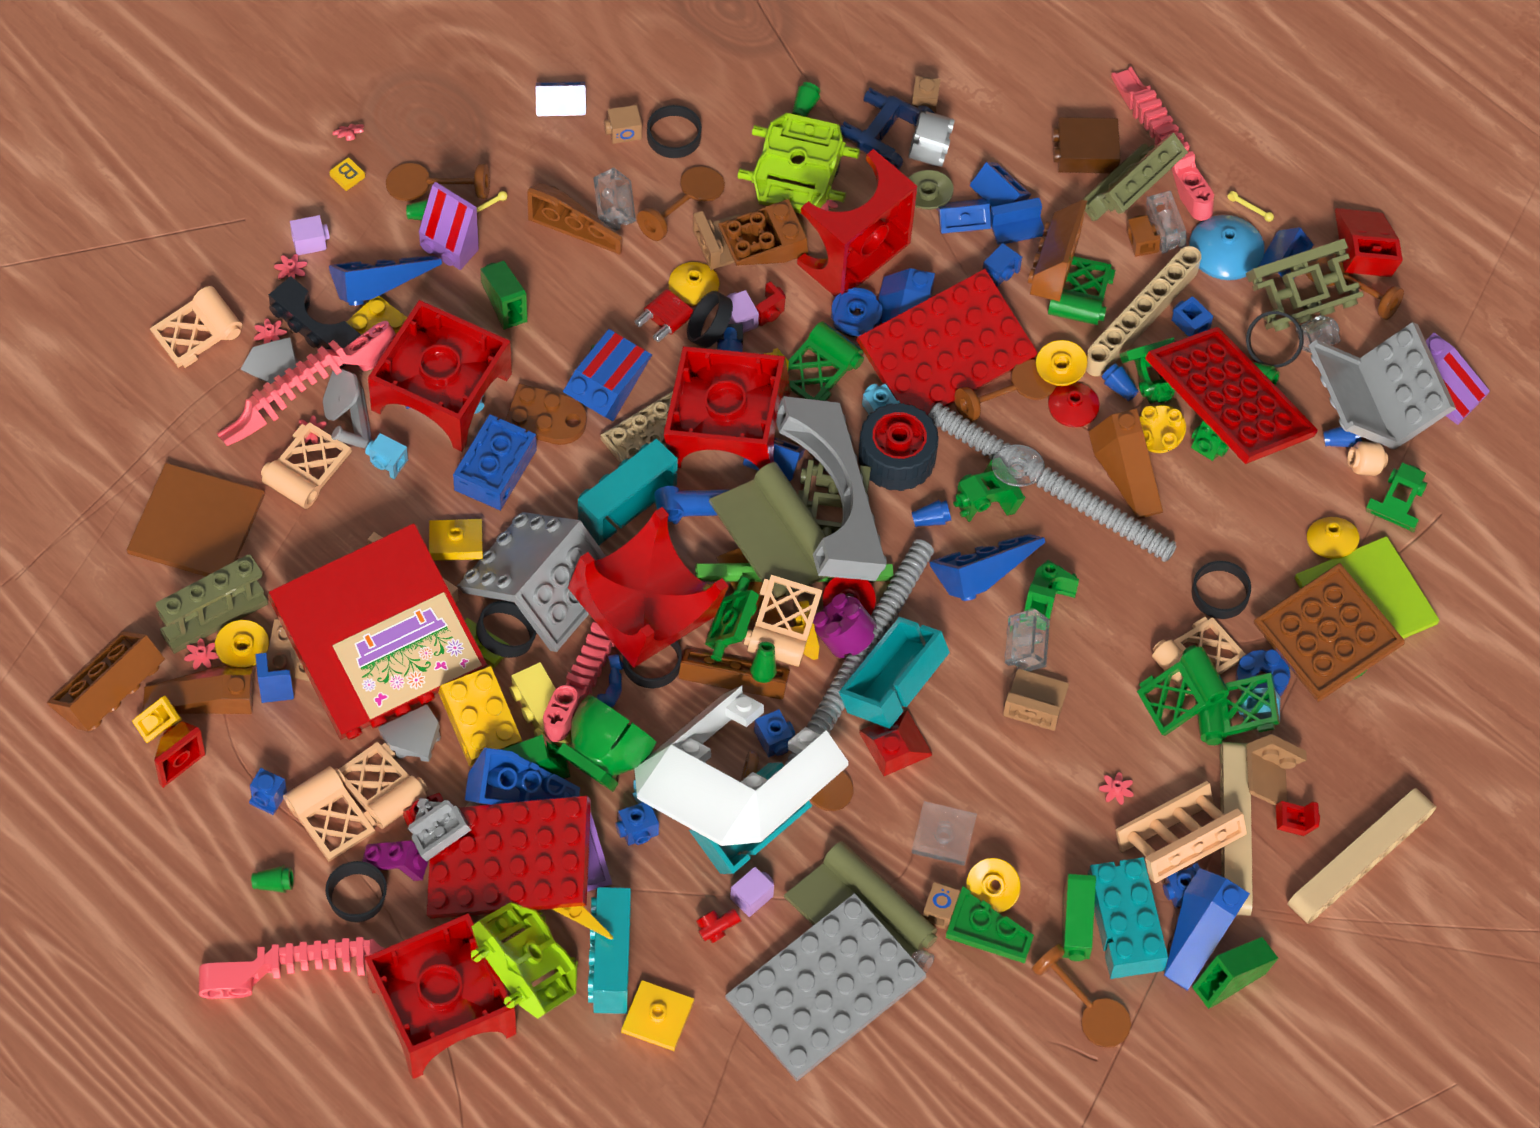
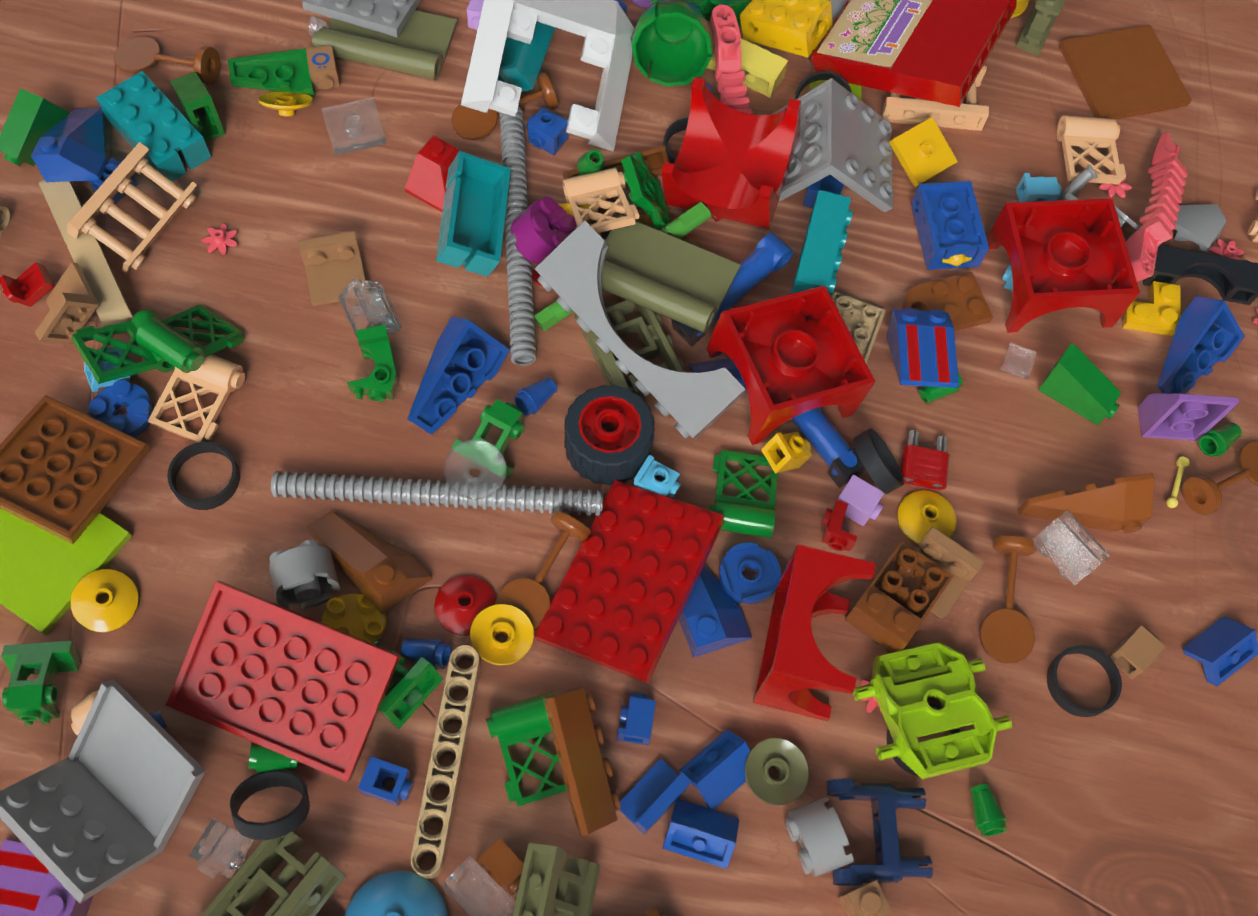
camera: 145 degrees right, 5 degrees up
none -> light grey brick [269,540,340,609]
none -> clear tile [1000,342,1037,379]

